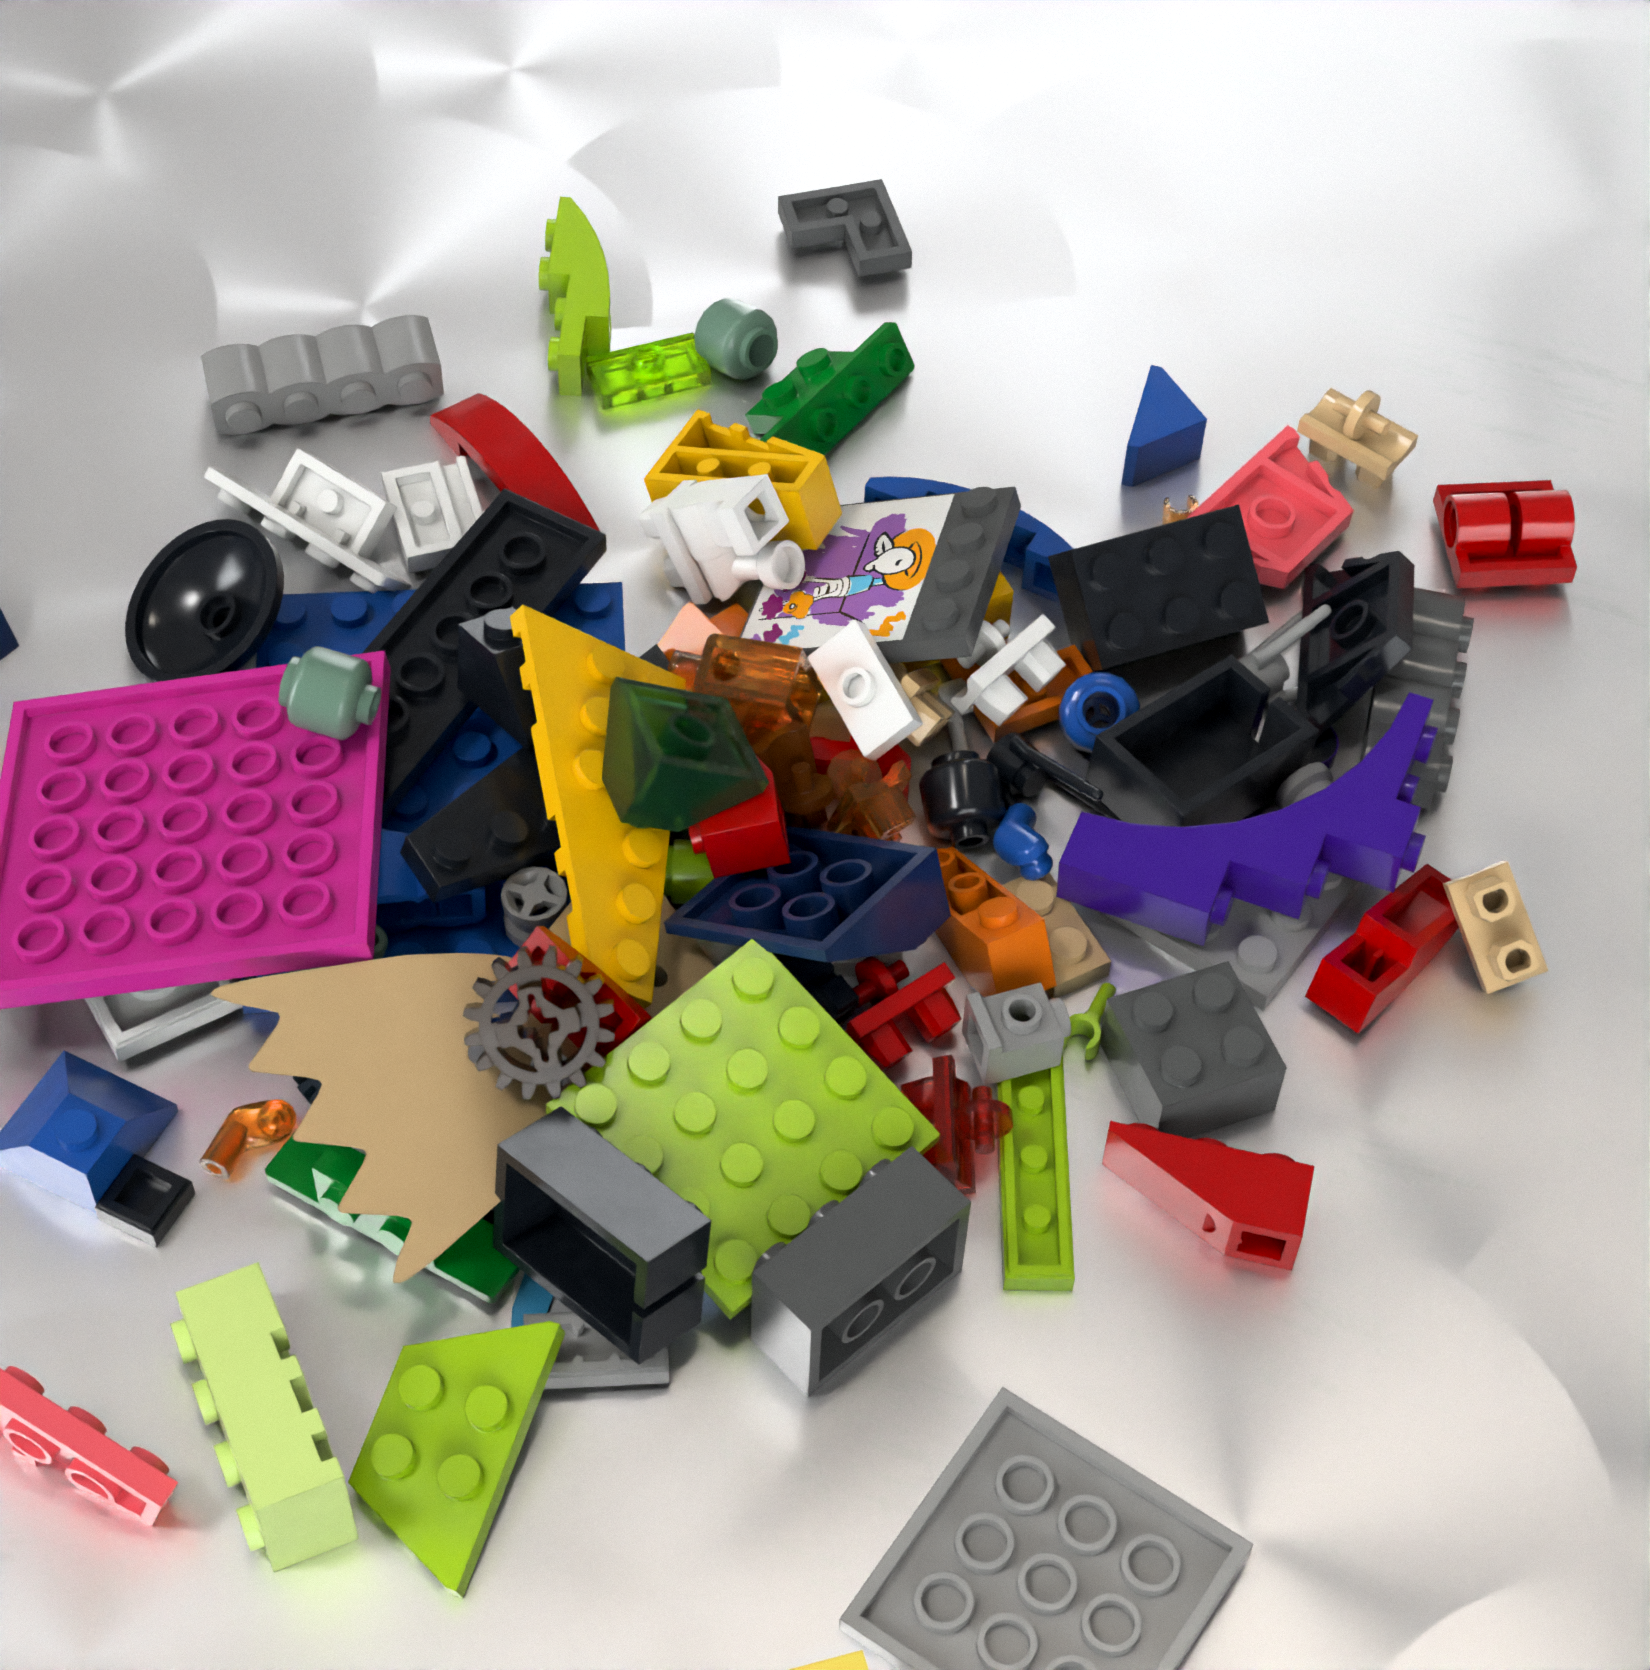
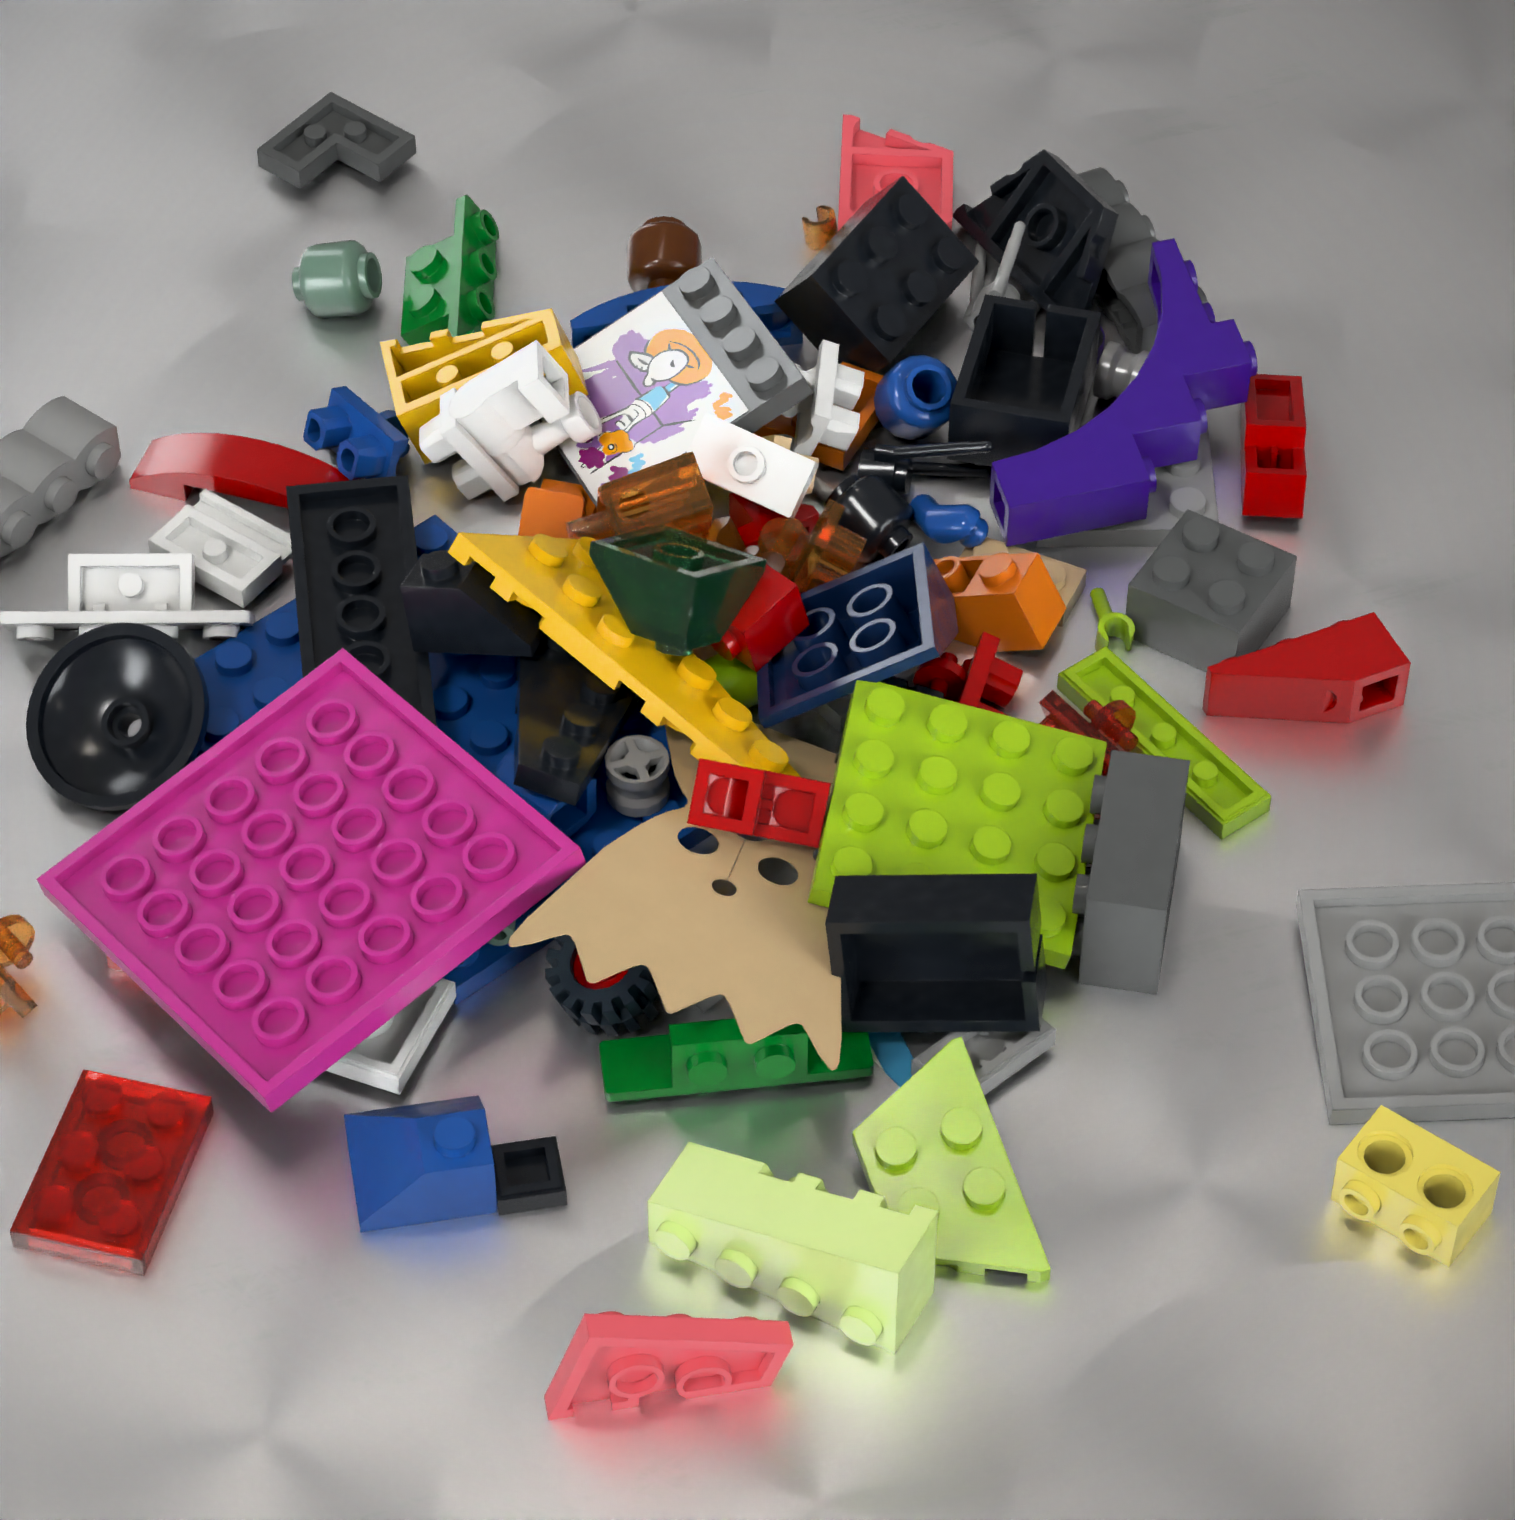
camera: 35 degrees left, 5 degrees down
clear orange arm [199,1099,296,1179] -> none
sand green head [278,646,382,740] -> none
gear [463,945,616,1100] -> none
lime slope [539,196,612,396] -> none
clear neon green plate [586,332,711,410] -> none
light grey brick [962,982,1071,1086] -> none
blue slope [1121,365,1207,487] -> none
tan hips [1297,388,1418,489] -> none
red plate [1433,480,1577,588] -> none
tan hips [1443,860,1548,994] -> none
none -> blue hips [303,386,410,480]
none -> reddish brown head [627,216,702,292]

